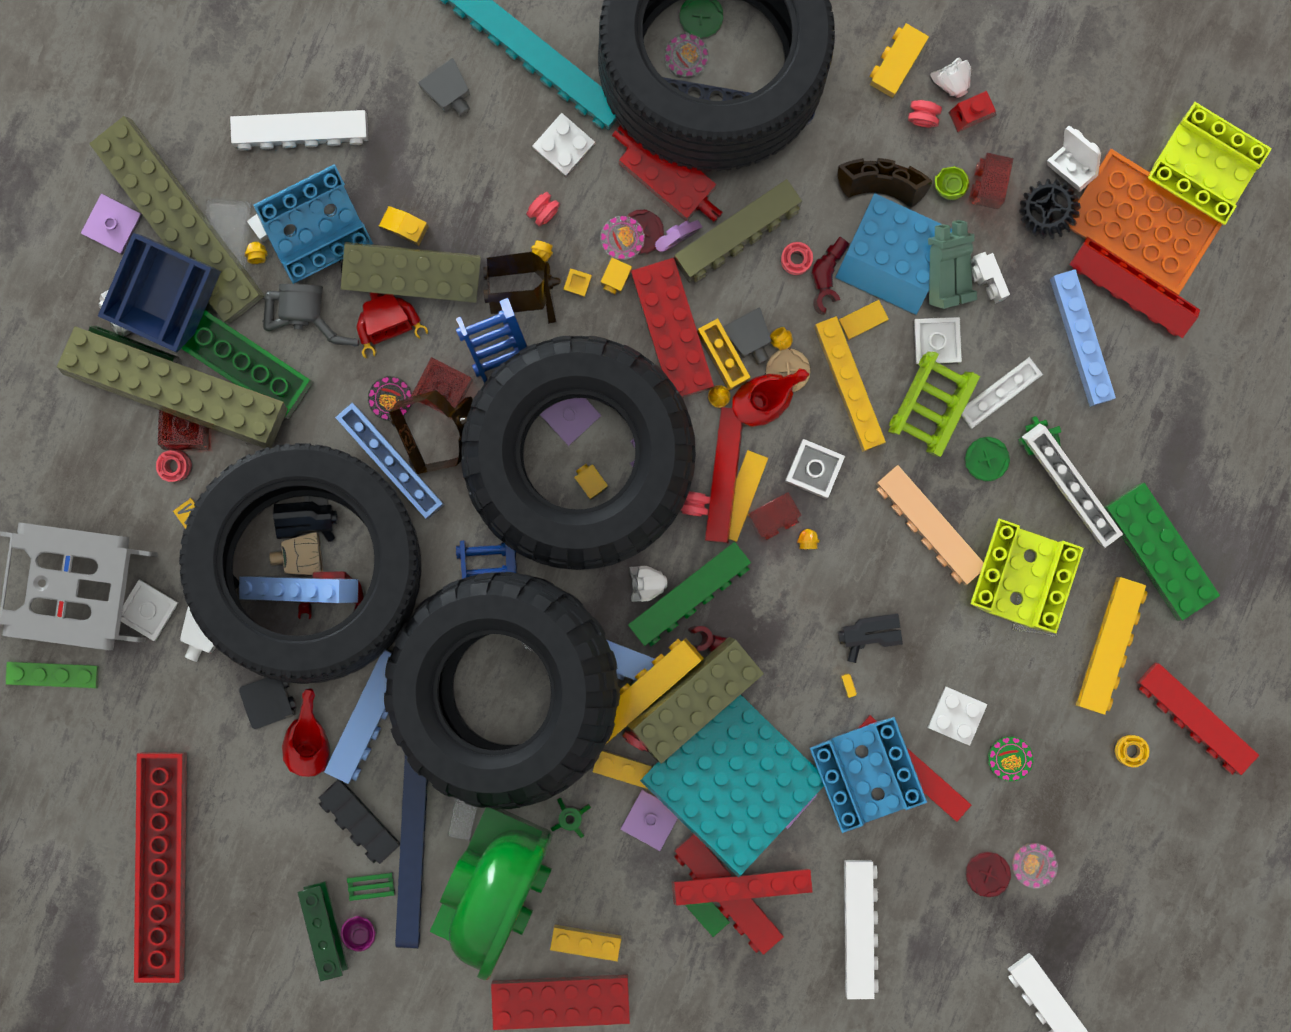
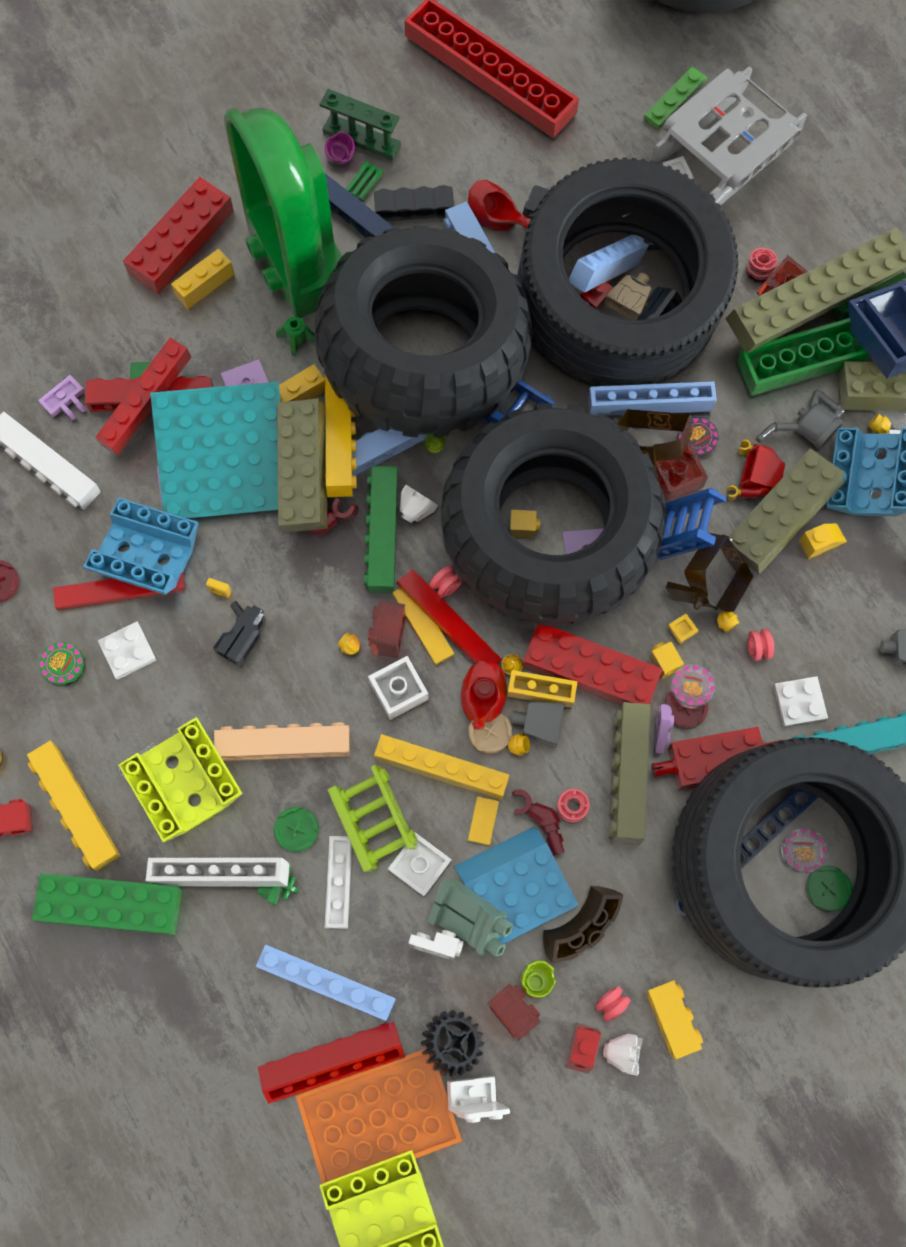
camera: 130 degrees right, 15 degrees down
none -> lavender hinge [38,375,86,421]

